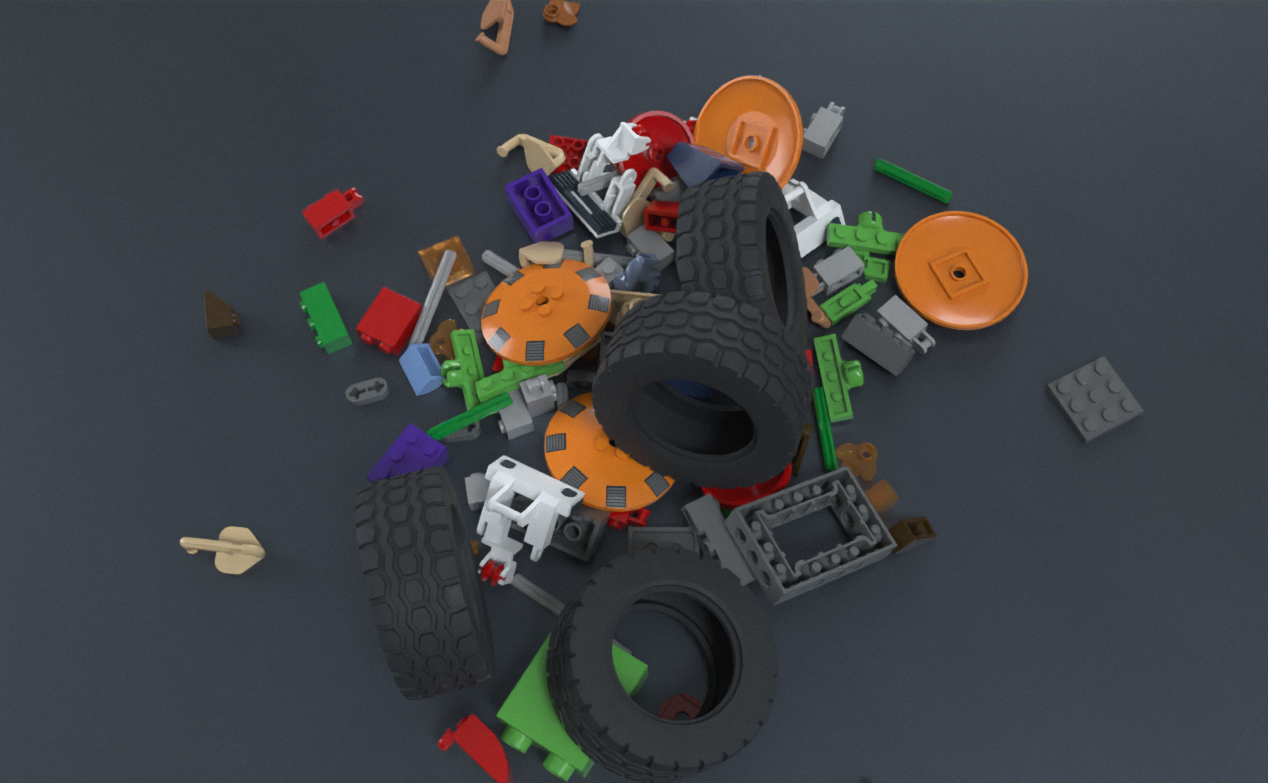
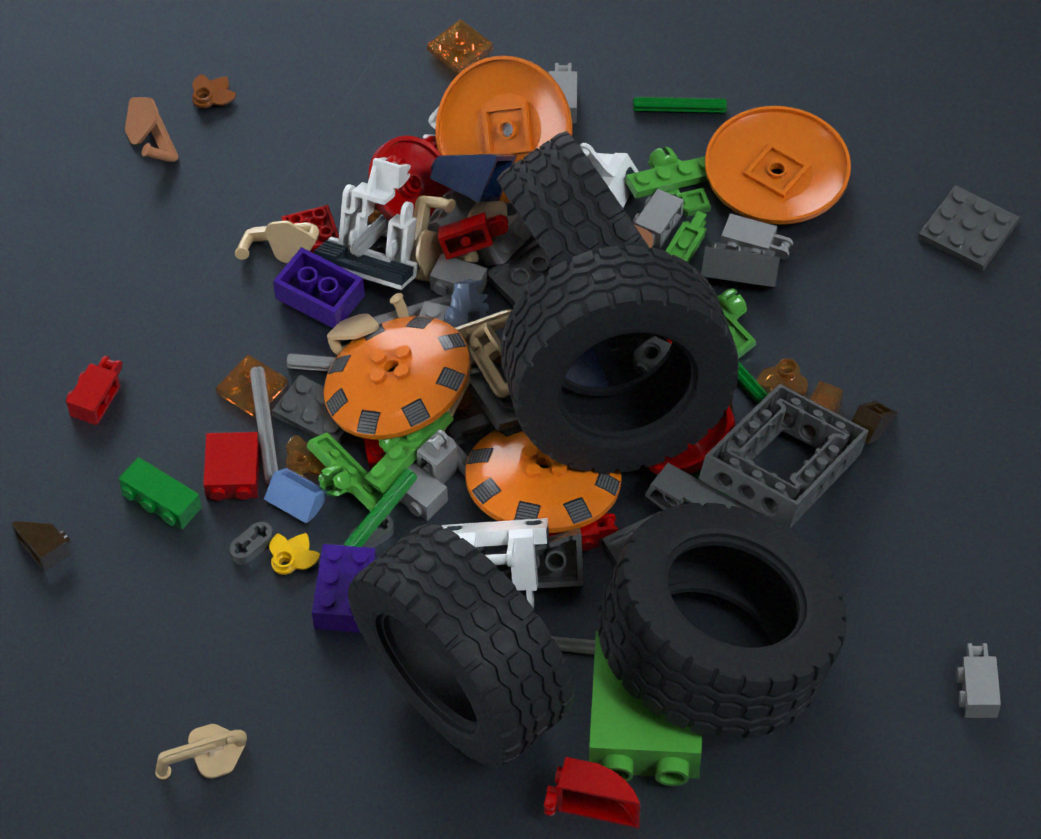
camera: 30 degrees left, 10 degrees down
none -> yellow plate [269,533,320,575]
none -> clear orange plate [427,19,493,74]

